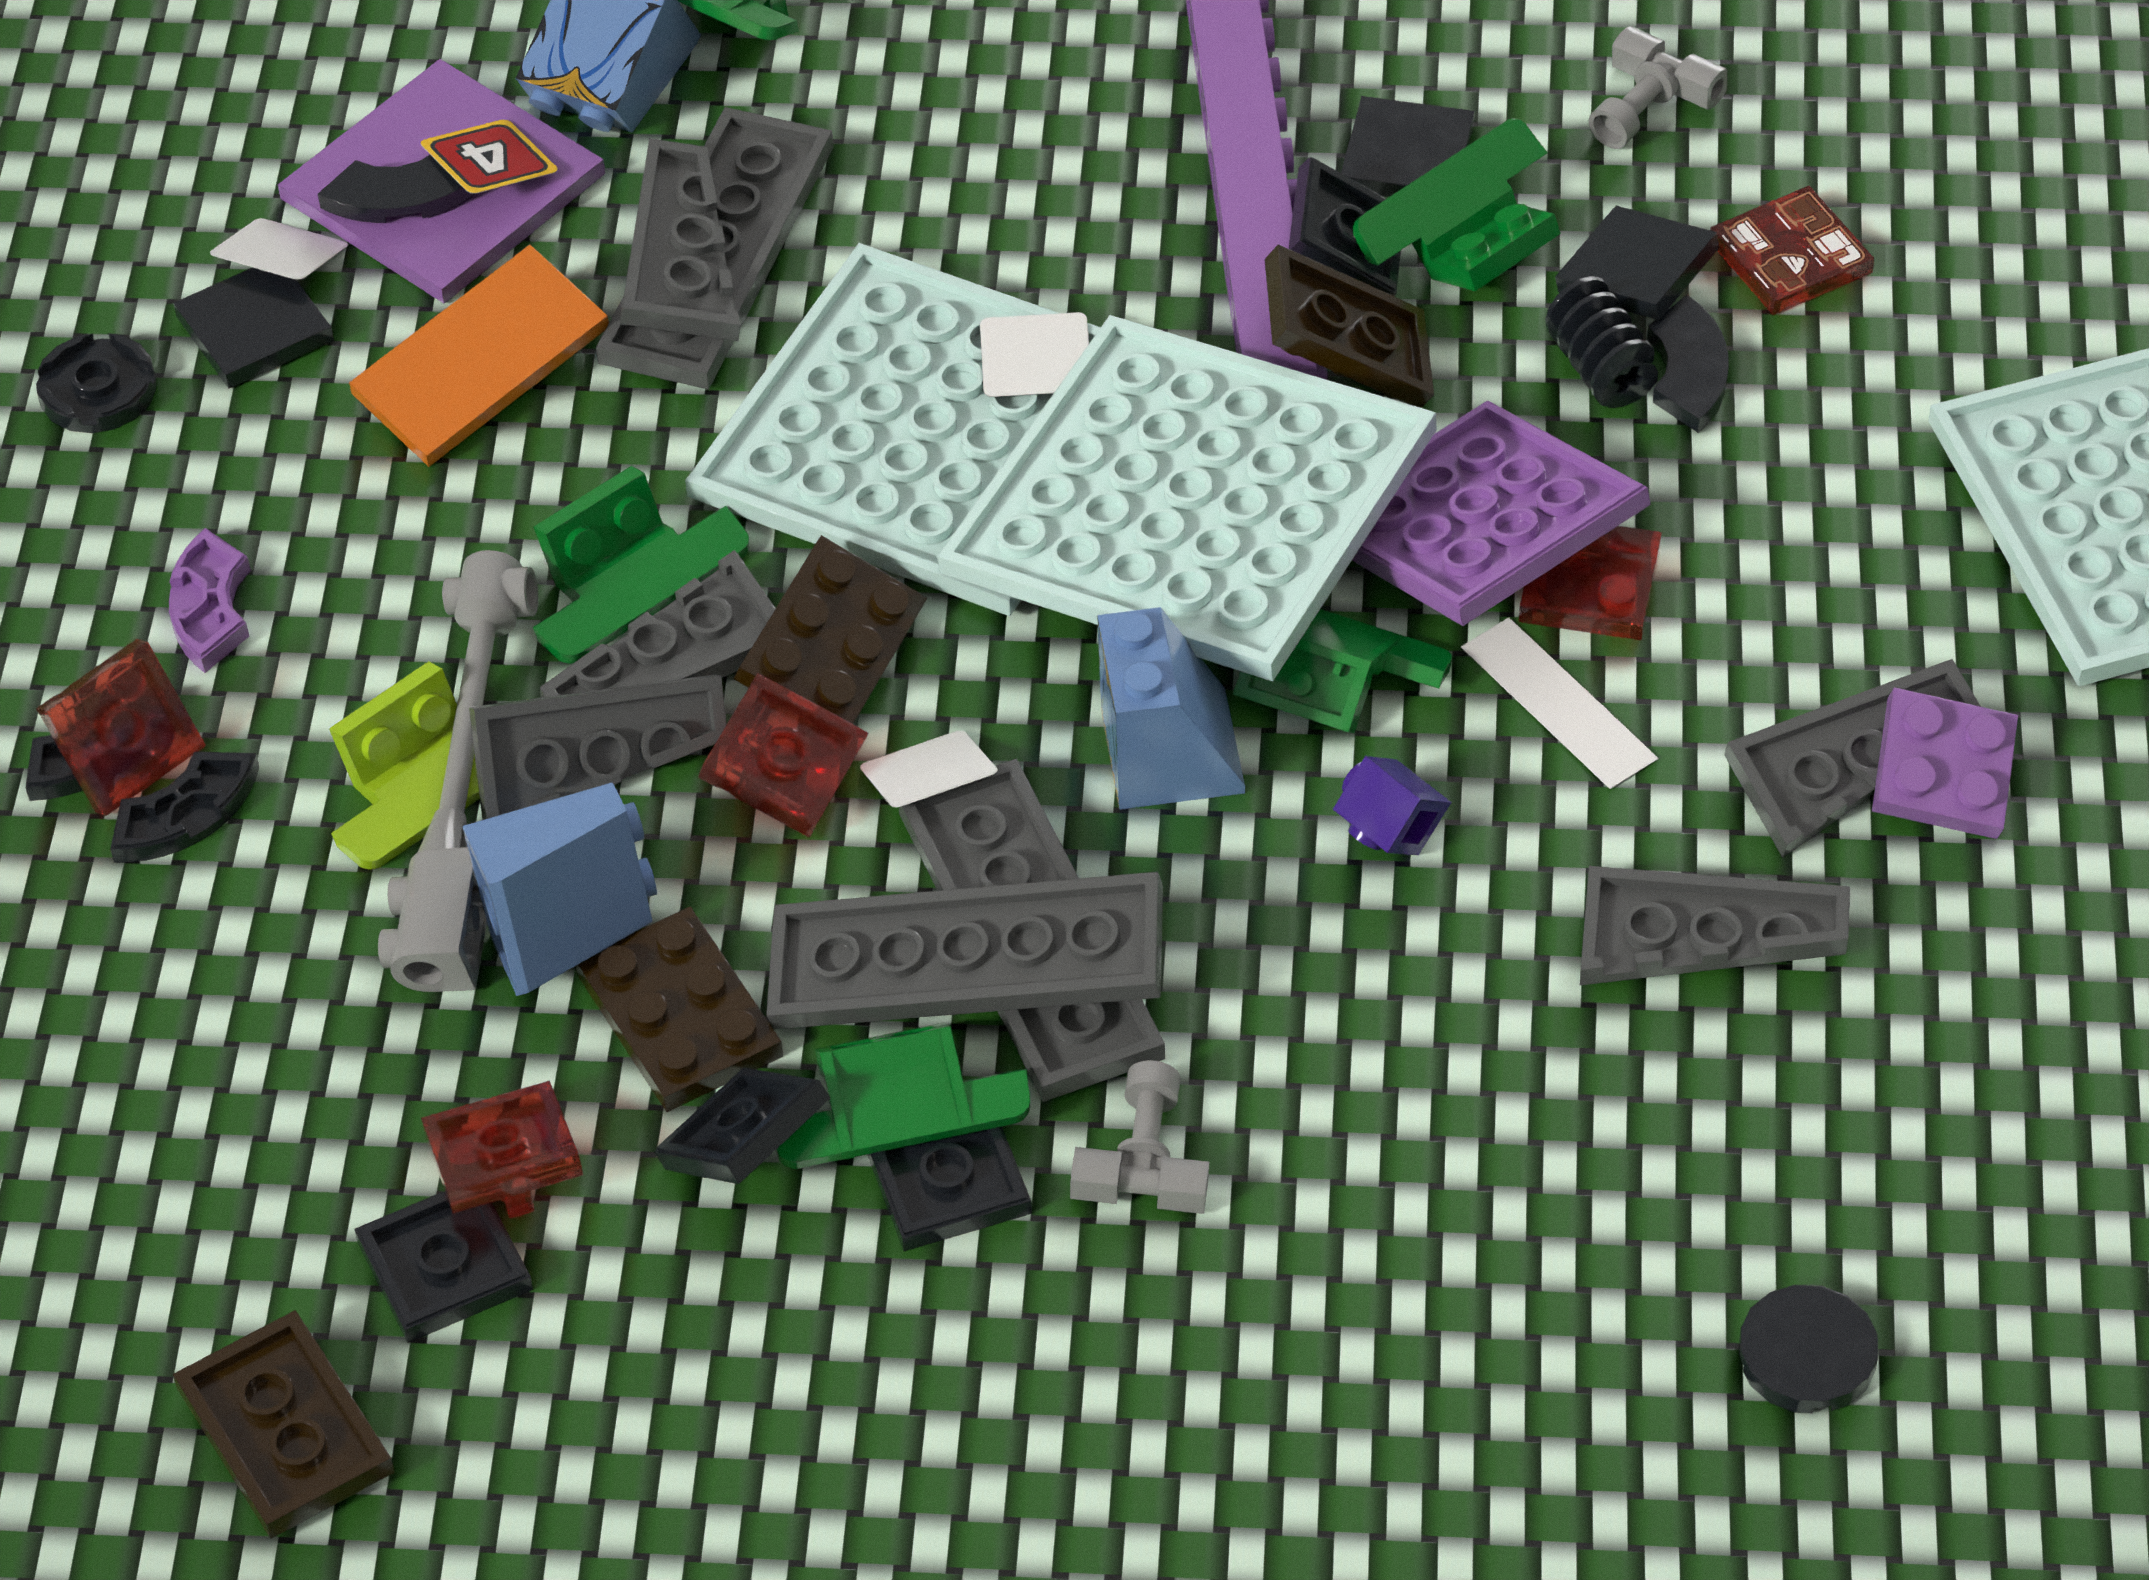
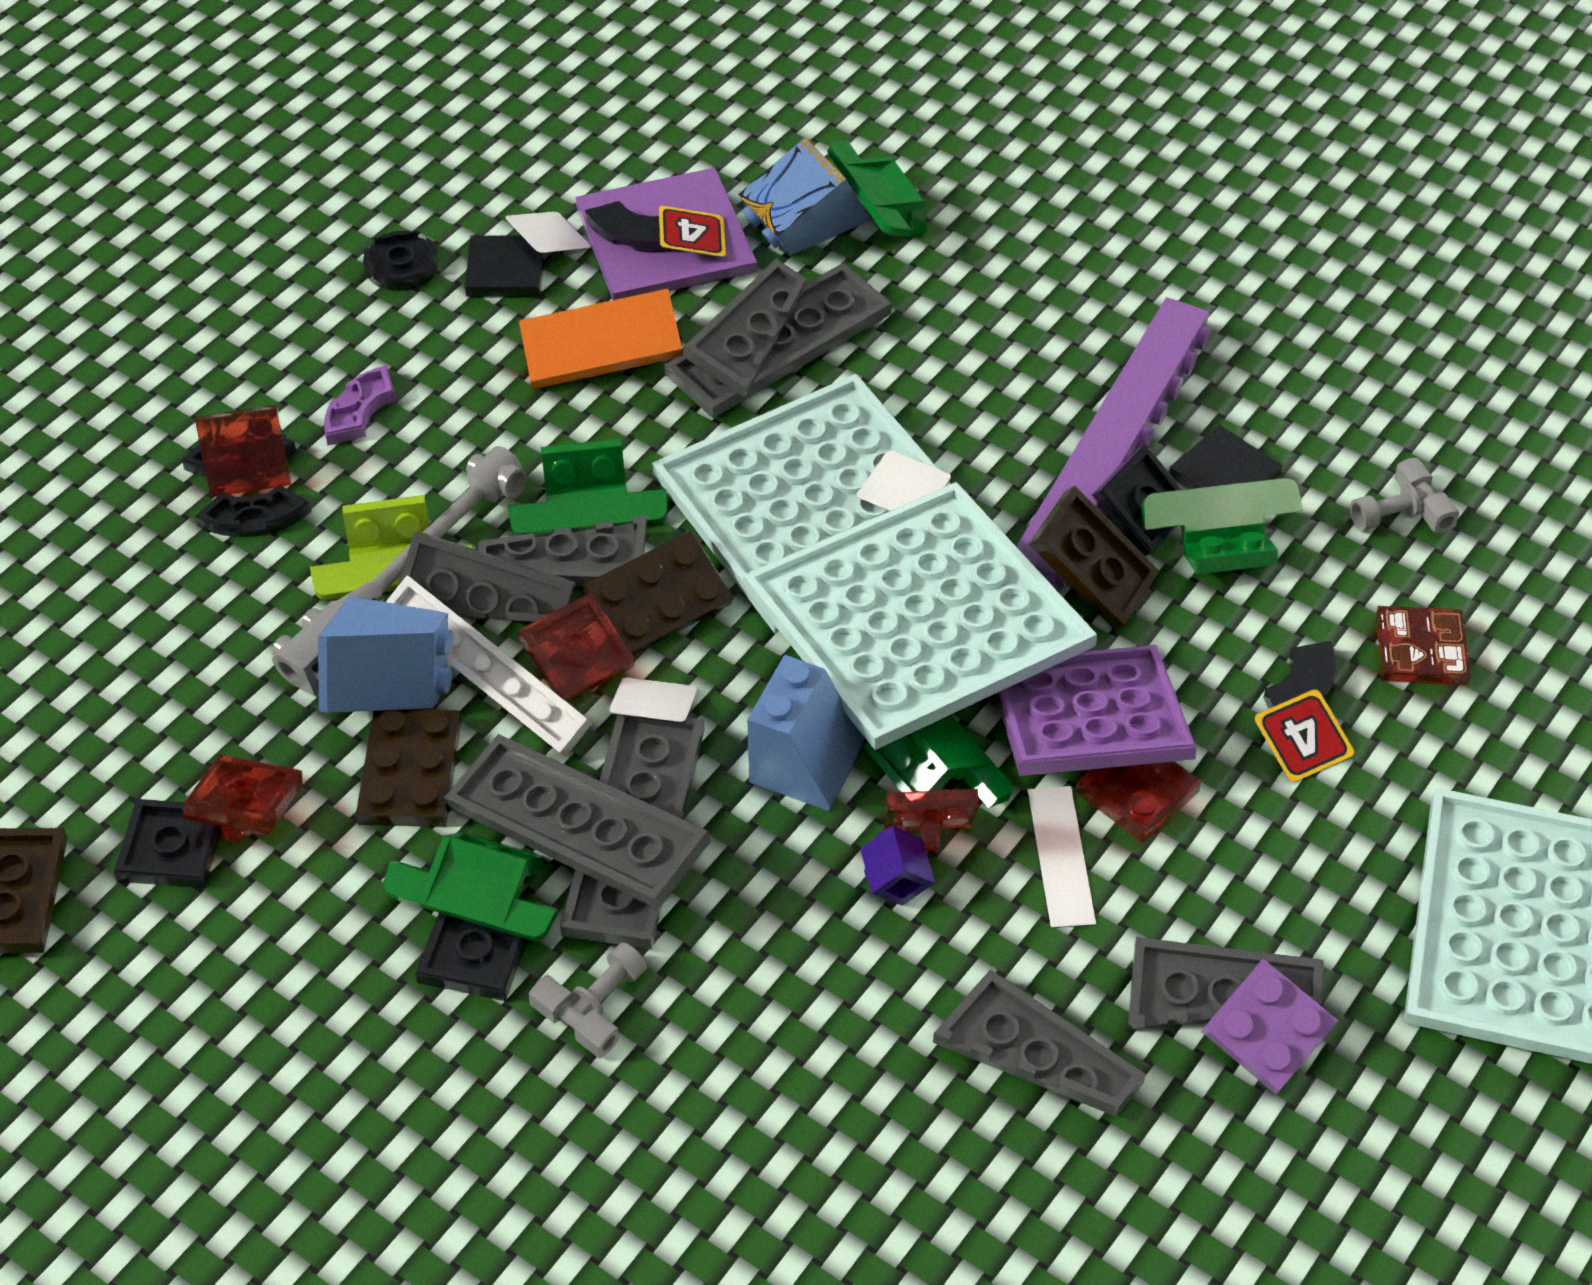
camera: 30 degrees right, 0 degrees up
black tile [654,1068,831,1184] -> none
black piece [1545,276,1658,408] -> none
black tile [1555,205,1719,320] -> none
none -> white plate [386,575,592,757]
none -> clear red hinge [882,789,979,851]
none -> sticker [1255,690,1354,782]

